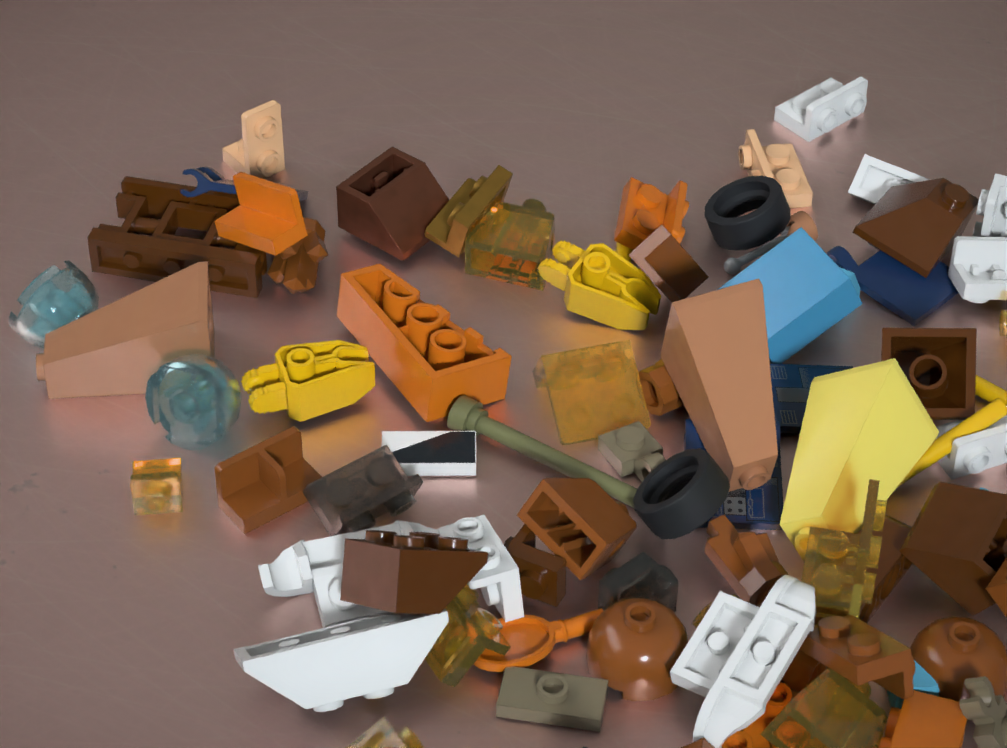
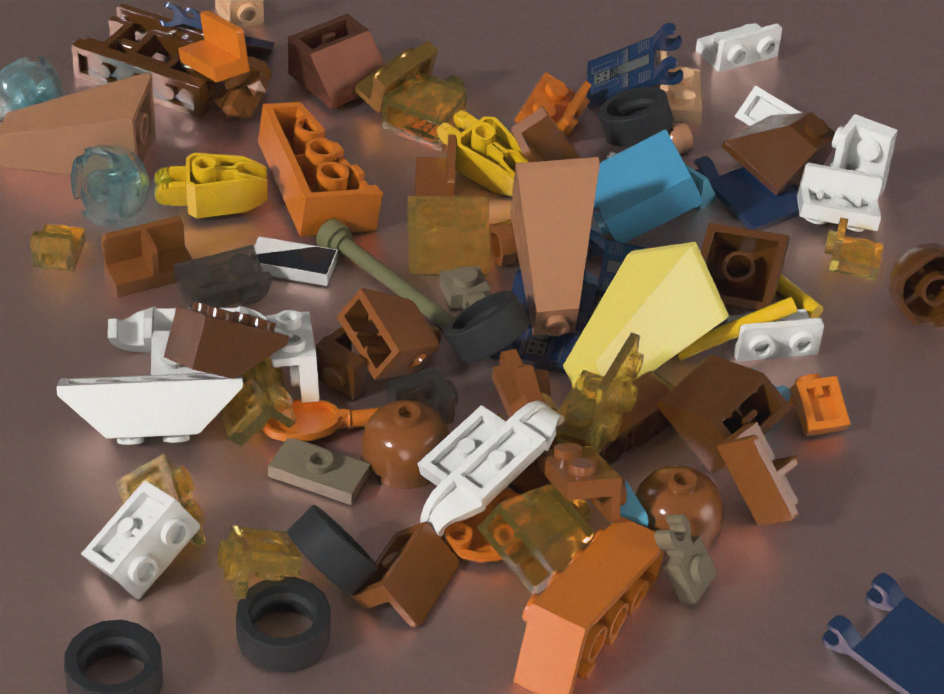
camera: 10 degrees right, 0 degrees up
none -> dark orange panel [414,135,456,218]
none -> dark blue flag [587,23,683,109]

